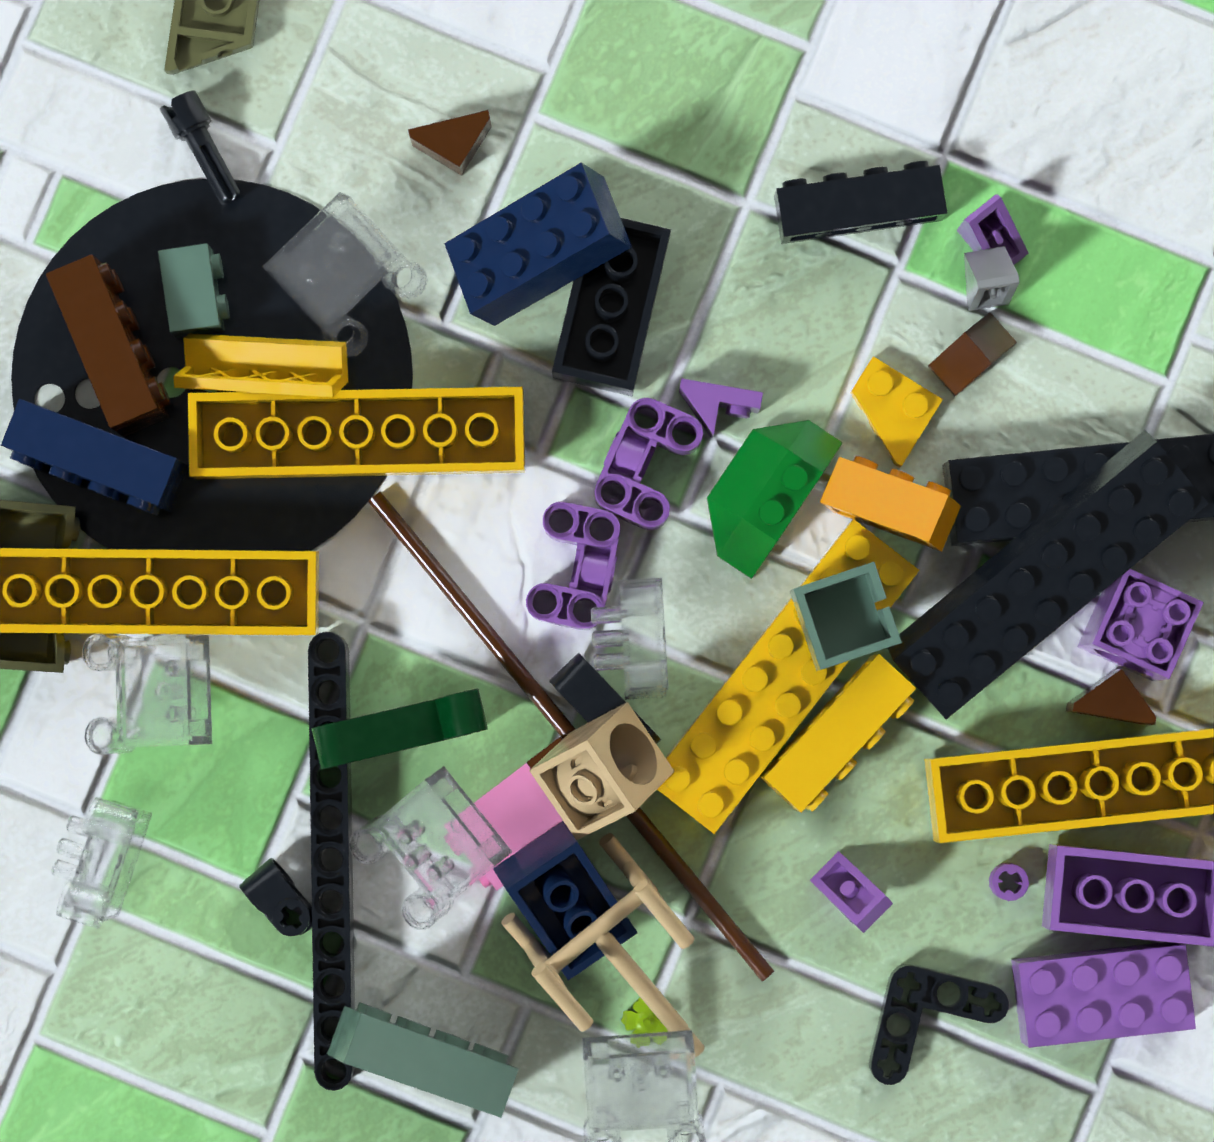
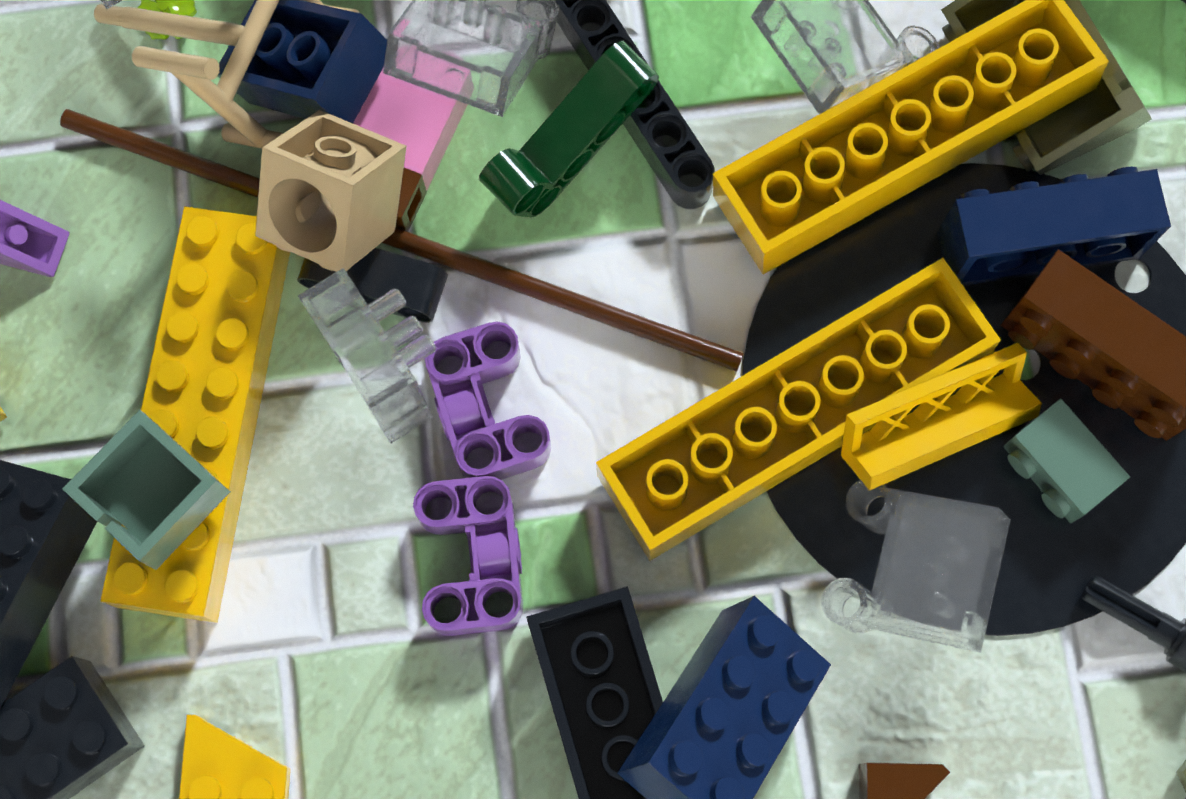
camera: 155 degrees right, 10 degrees down
medium lavender slope [679,378,763,438] -> none
green wedge [706,420,843,579] -> none
yellow brick [759,654,916,813] -> none
light orange brick [820,456,961,552] -> none

